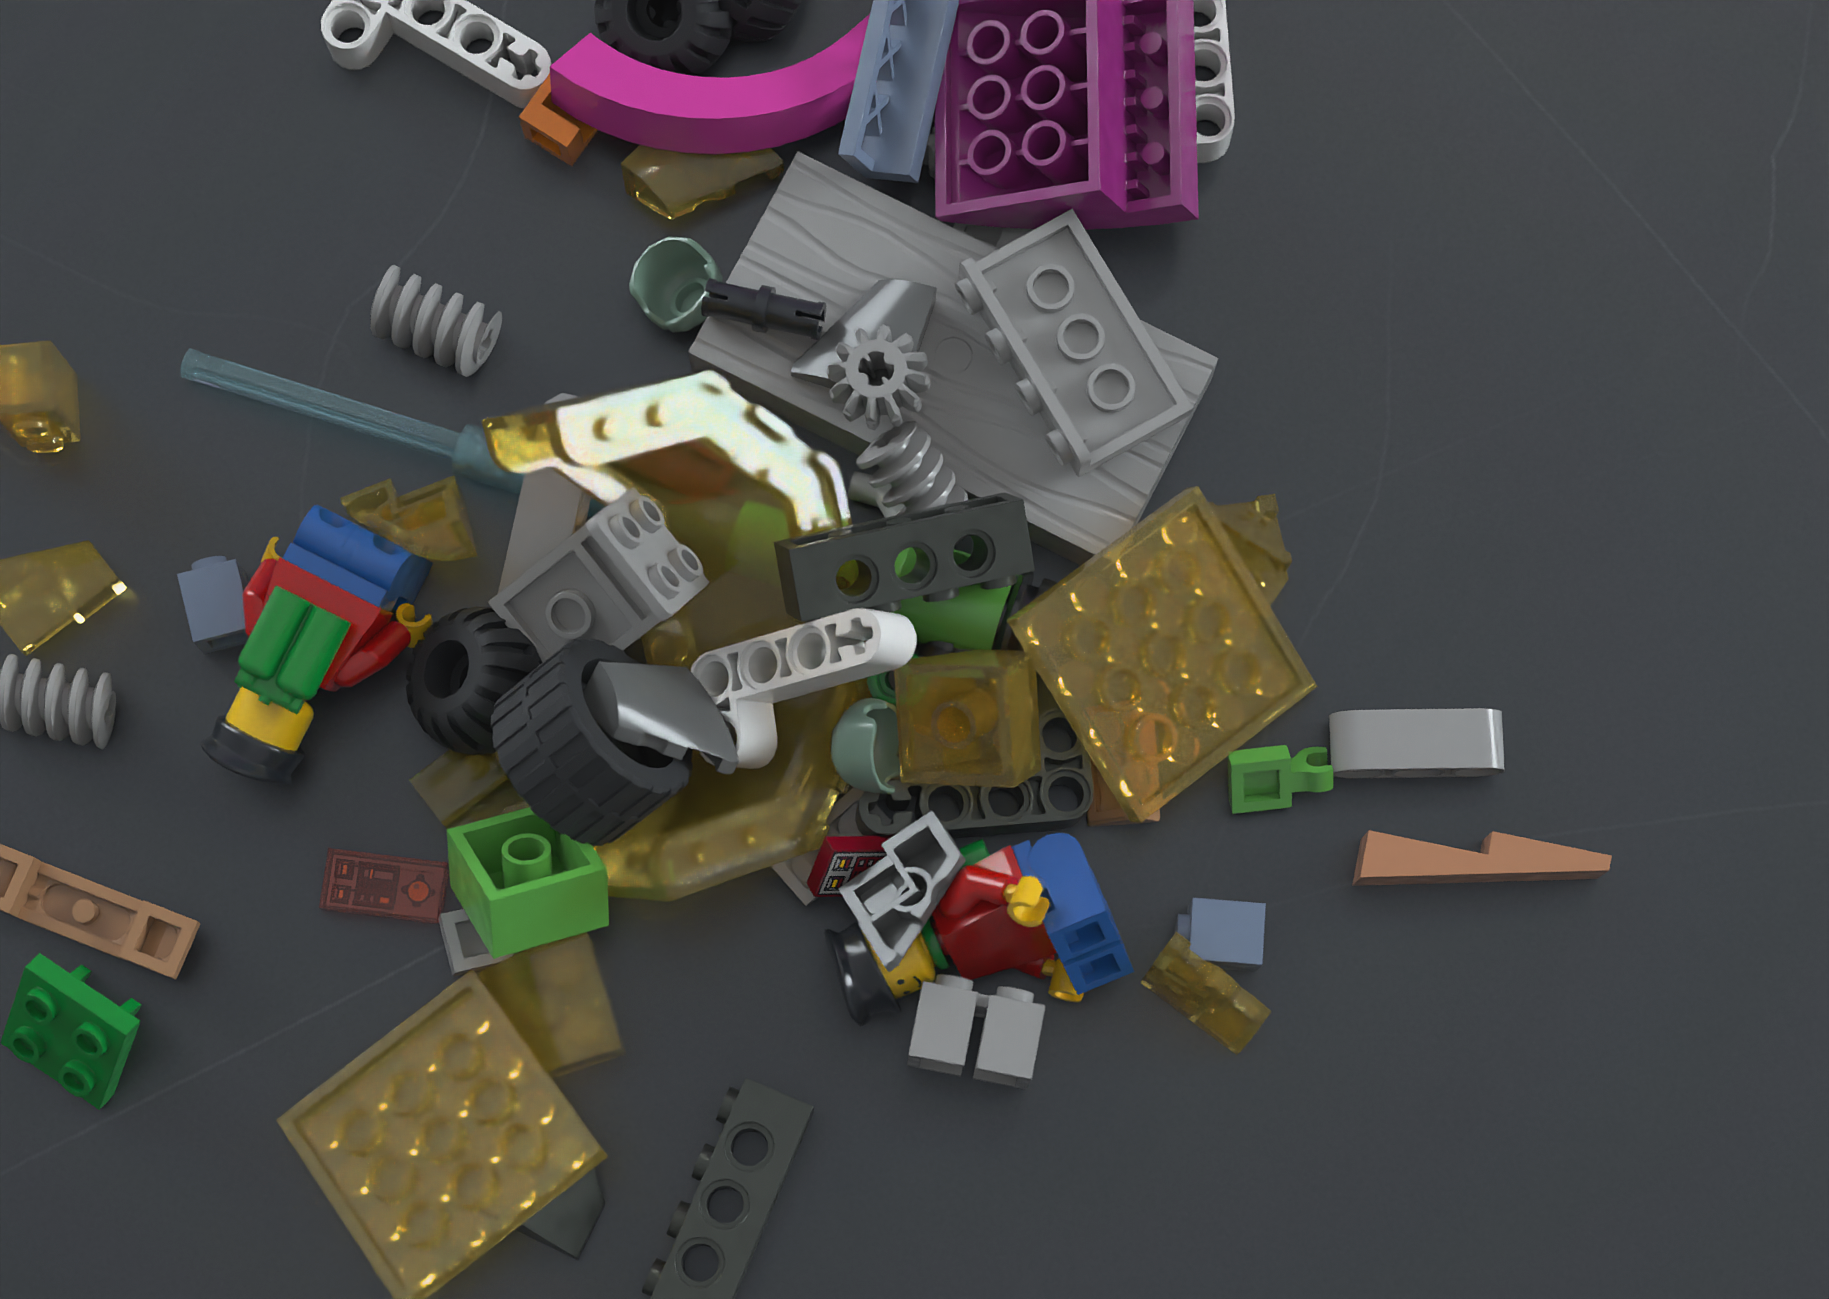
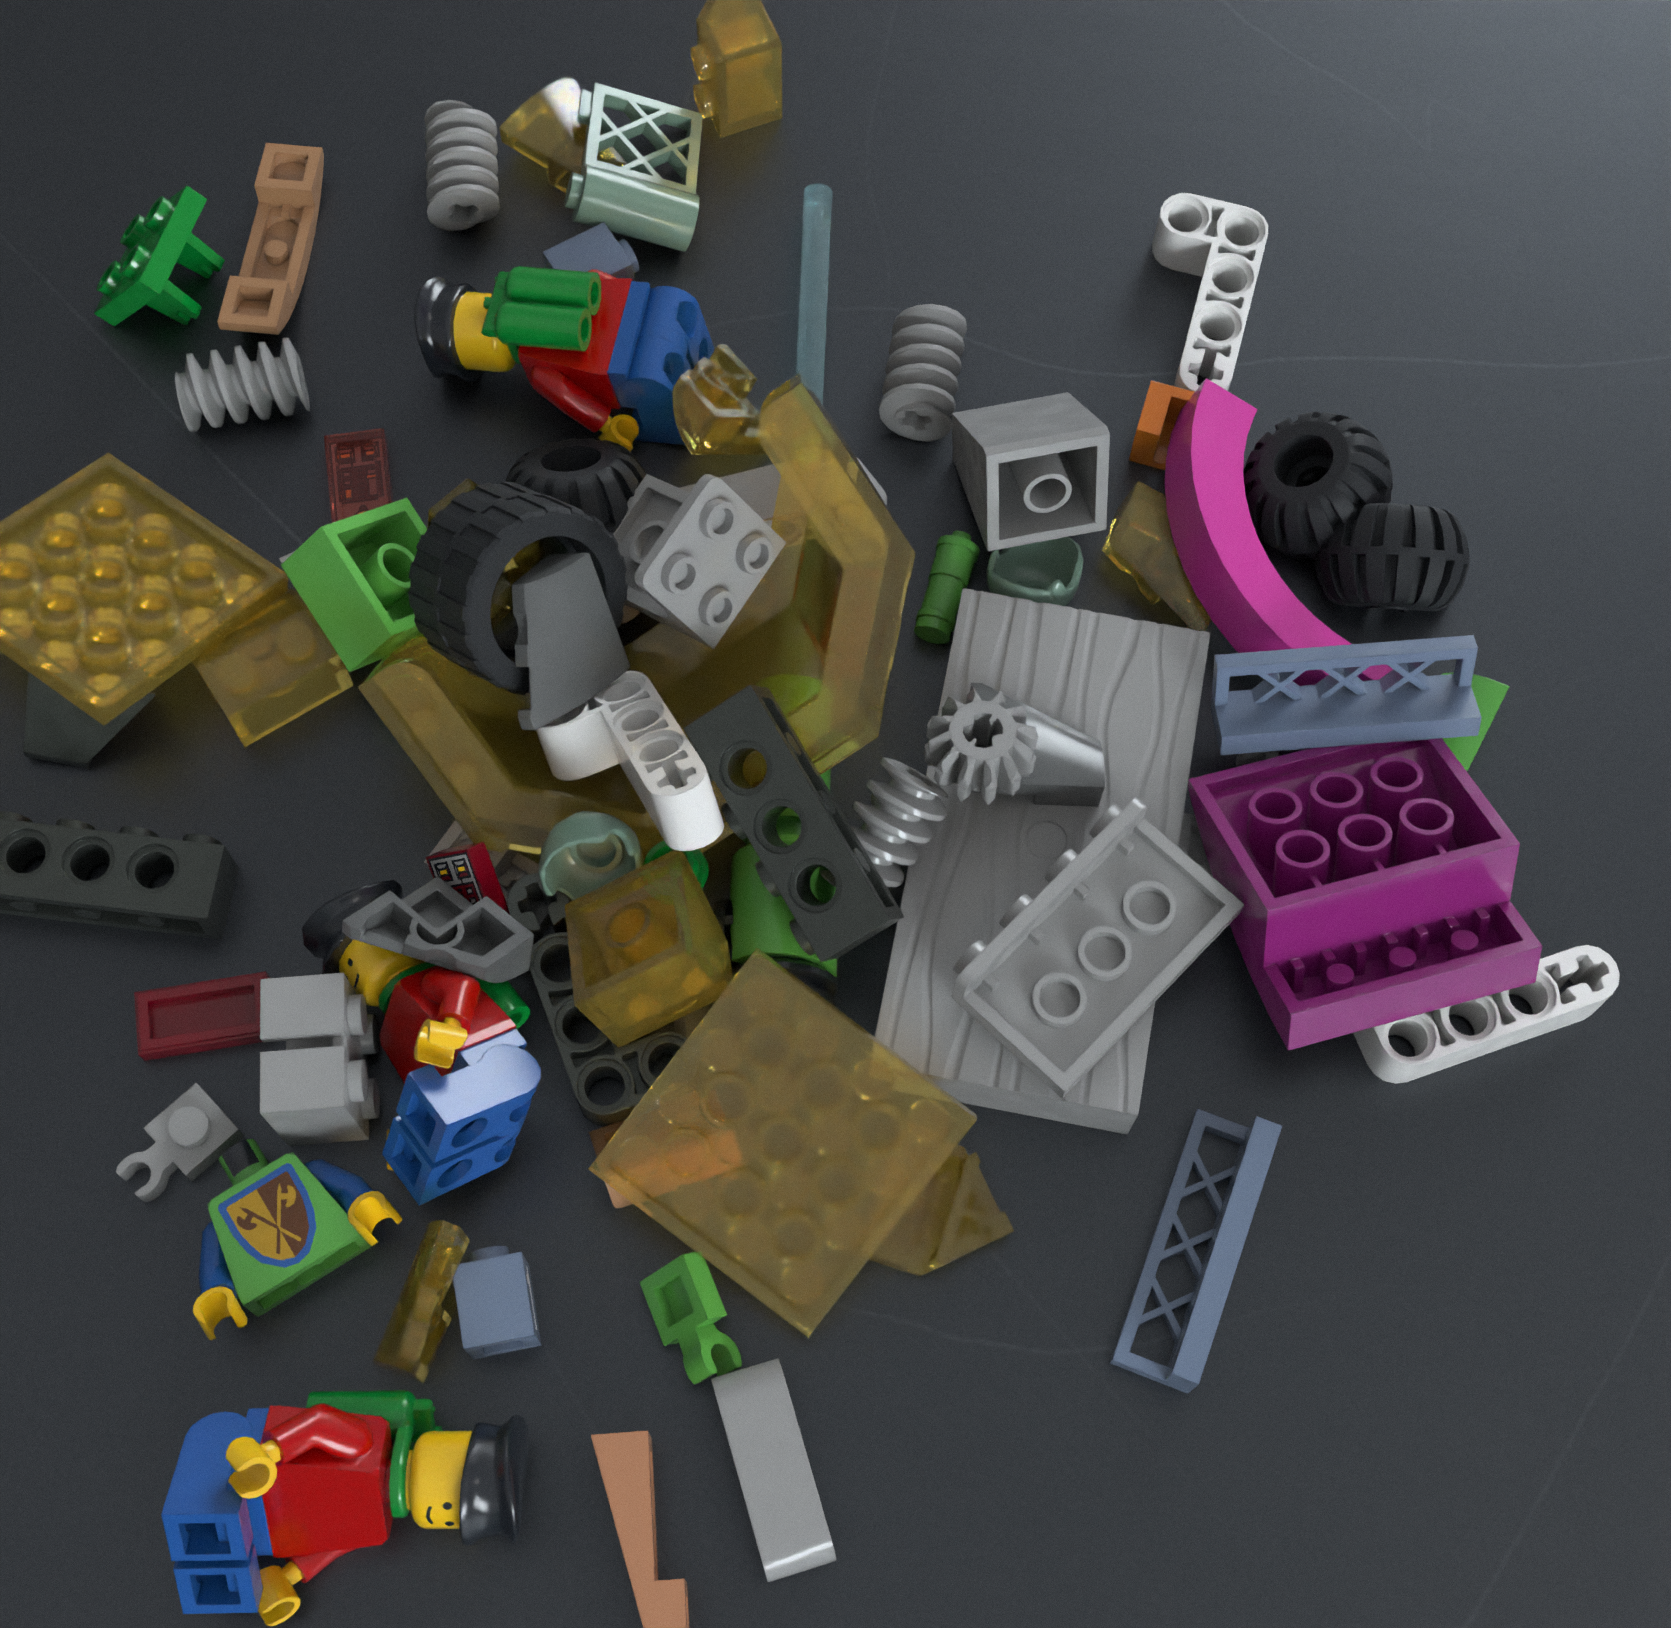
camera: 75 degrees right, 10 degrees down
black pin [701,278,826,340] -> none
none -> light grey plate [116,1083,244,1202]
none -> dark red tile [134,971,271,1061]
none -> piece [161,1390,529,1626]
none -> light grey piece [175,338,310,432]
none -> torso [193,1139,402,1340]
none -> sand green piece [564,83,703,252]
none -> bright green piece [914,531,980,644]
none -> light grey slope [952,392,1110,551]
none -> sand blue fence [1110,1109,1282,1394]

